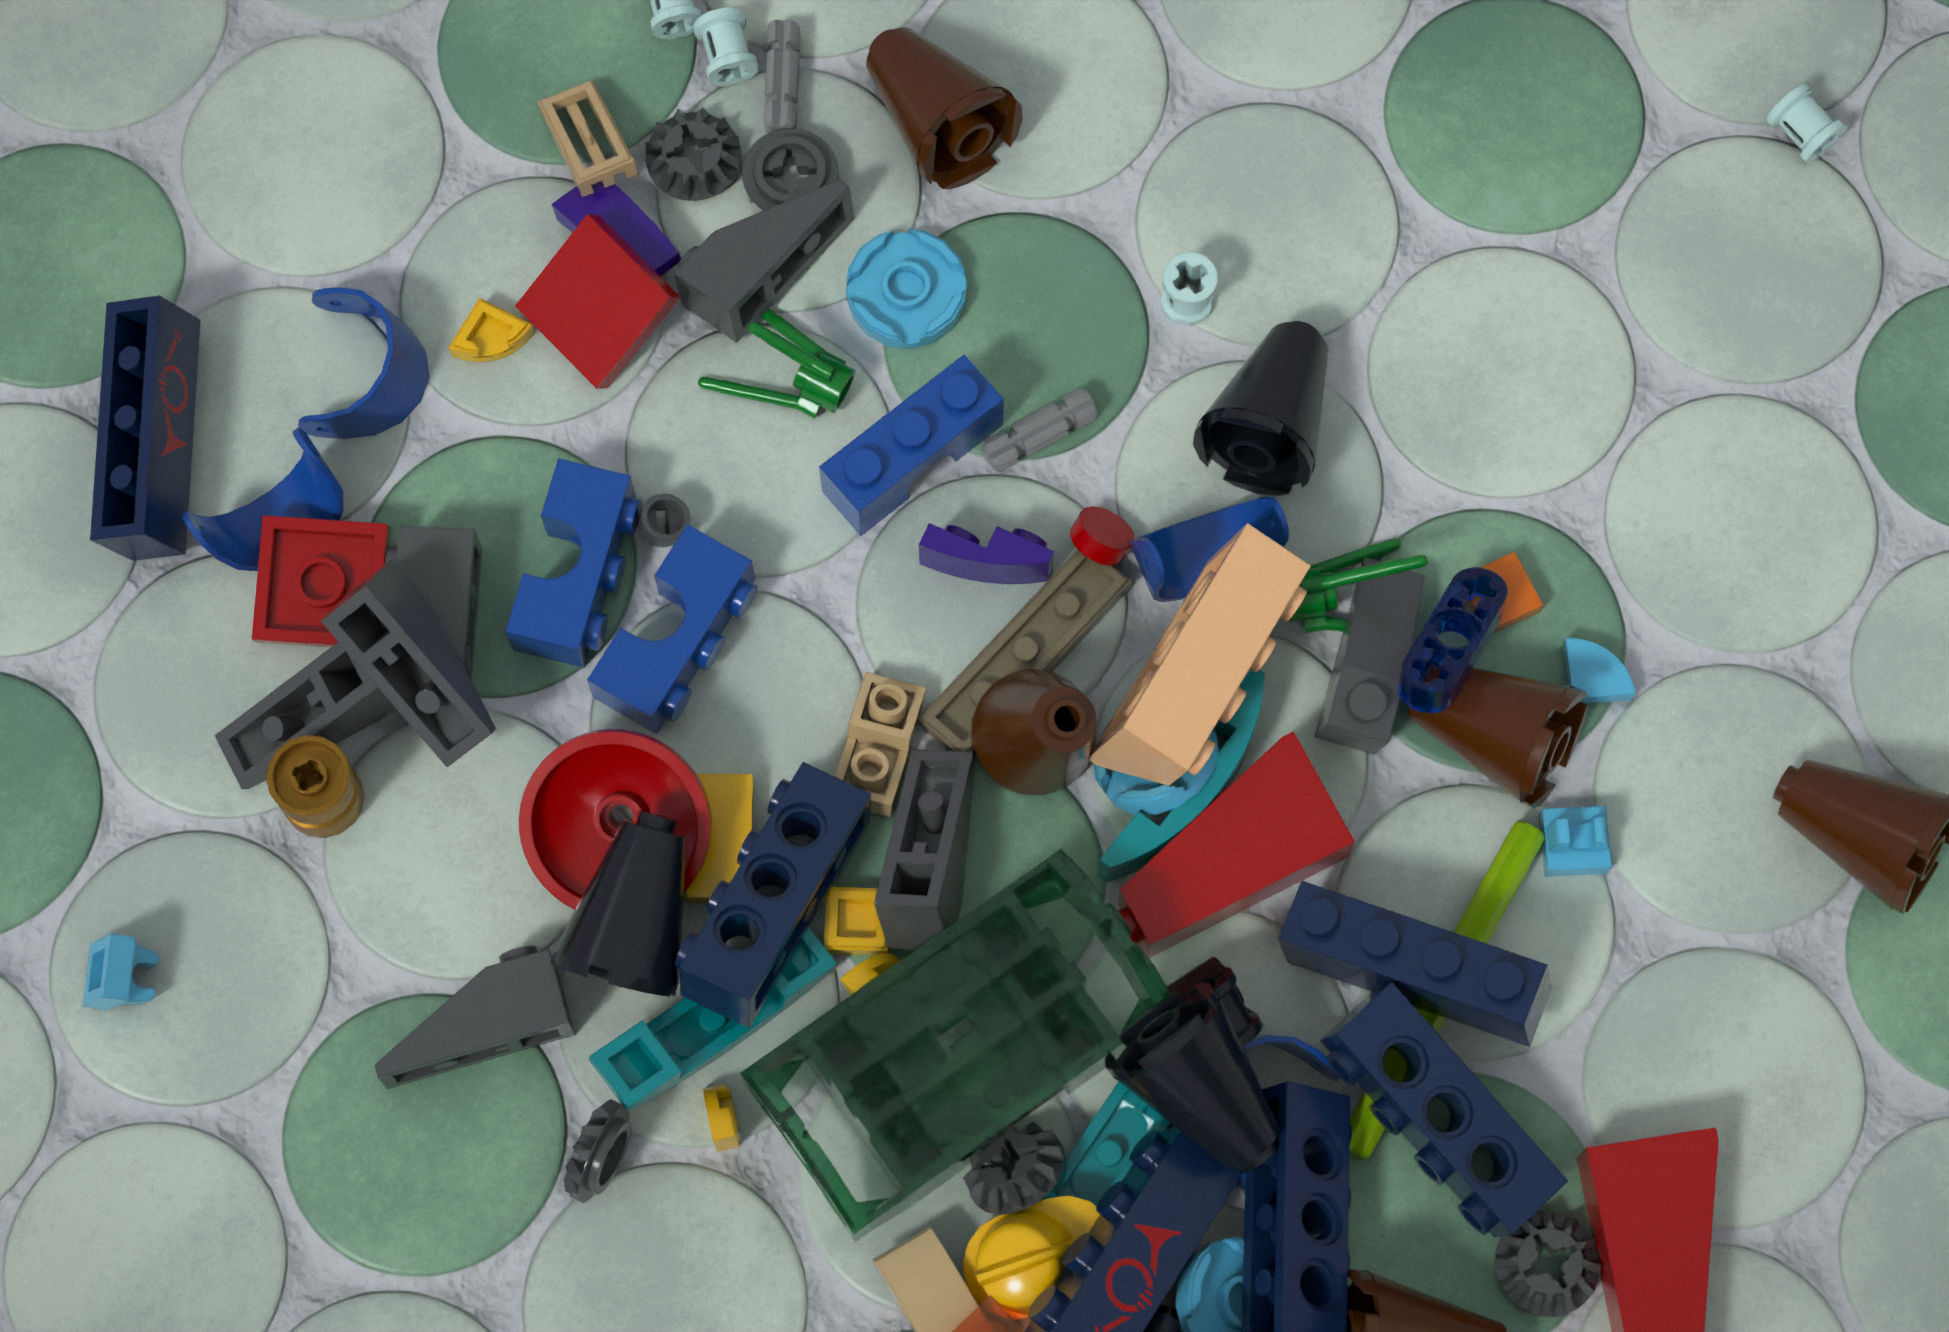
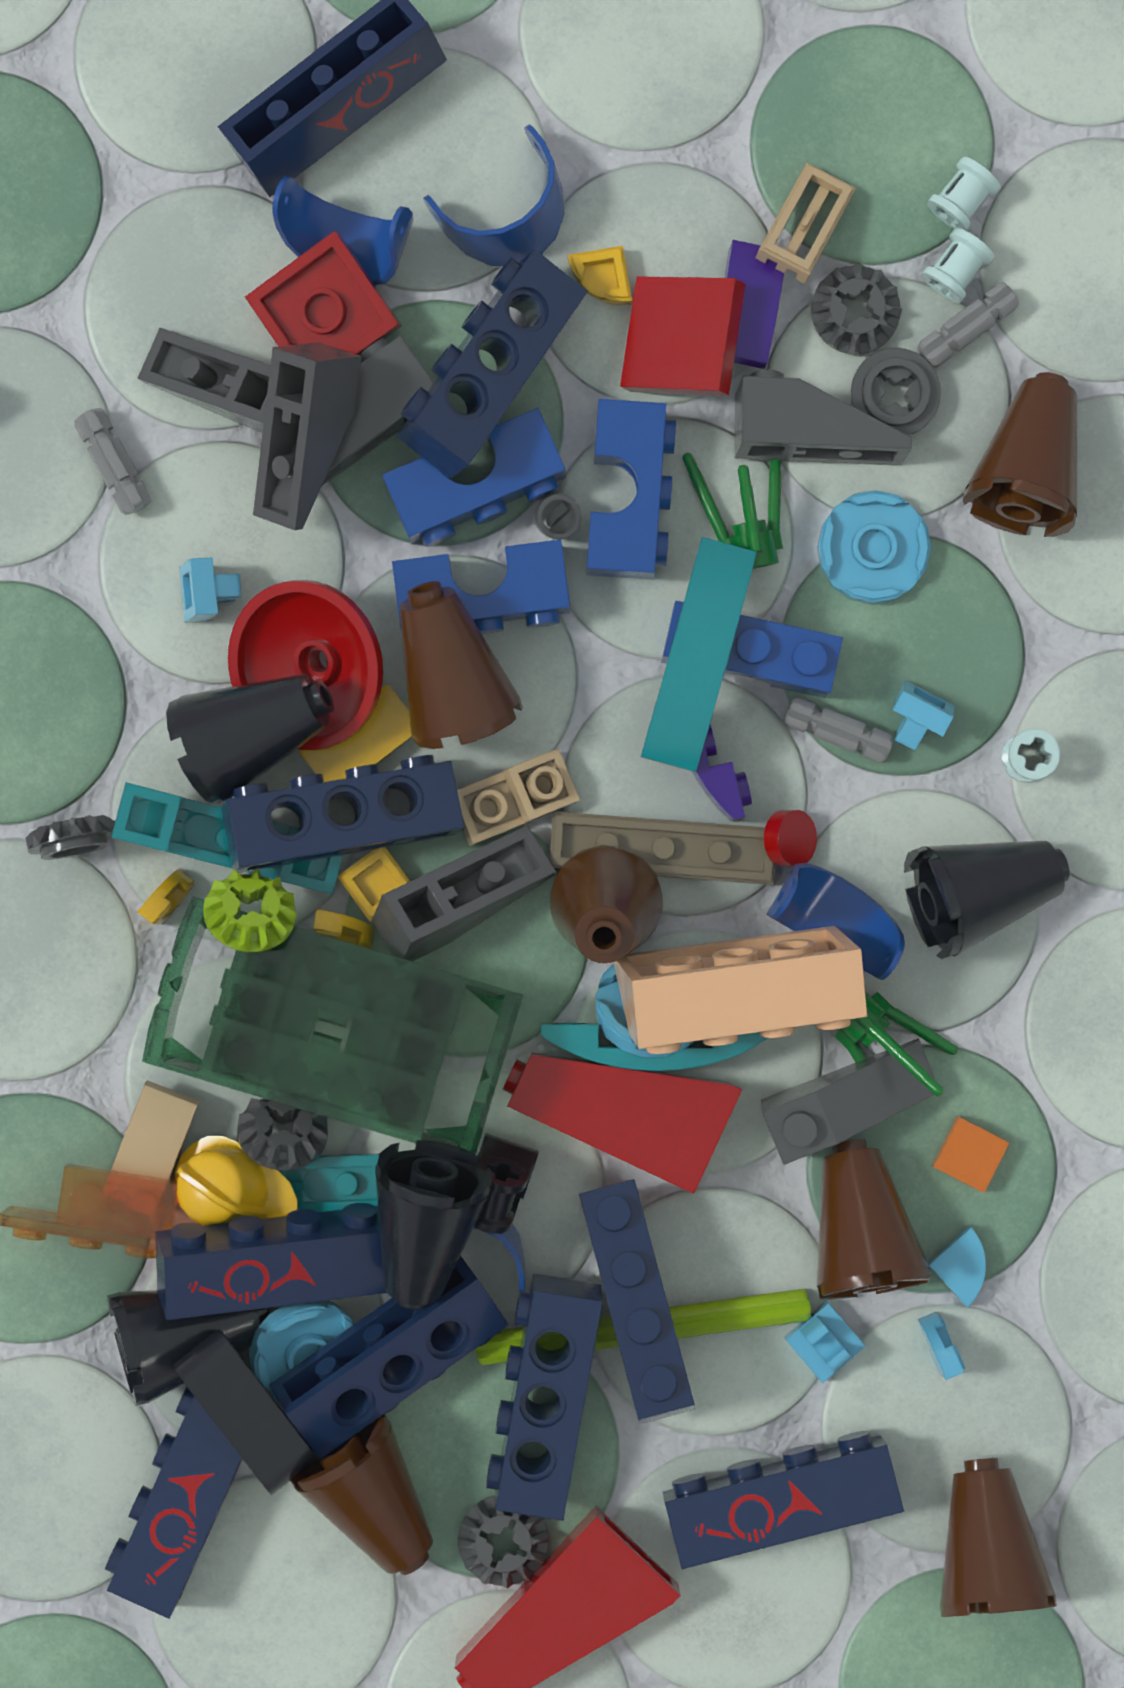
camera: 50 degrees right, 15 degrees up
pearl gold wheel [266,735,364,838] -> none
dark grey slope [375,946,575,1089] -> none
clear blue beam [1398,567,1508,713] -> none
none -> light grey axle [75,408,151,515]
none -> medium azure tile [179,557,242,623]
none -> lime gear [203,868,297,952]
none -> dark blue brick [396,249,588,479]
none -> reddish brown cone [400,581,523,749]
none -> blue arch [586,399,676,580]
none -> teal slope [641,537,757,772]
none -> dark blue brick [663,1431,904,1569]
none -> medium azure tile [893,680,955,751]
none -> medium azure tile [917,1312,965,1380]

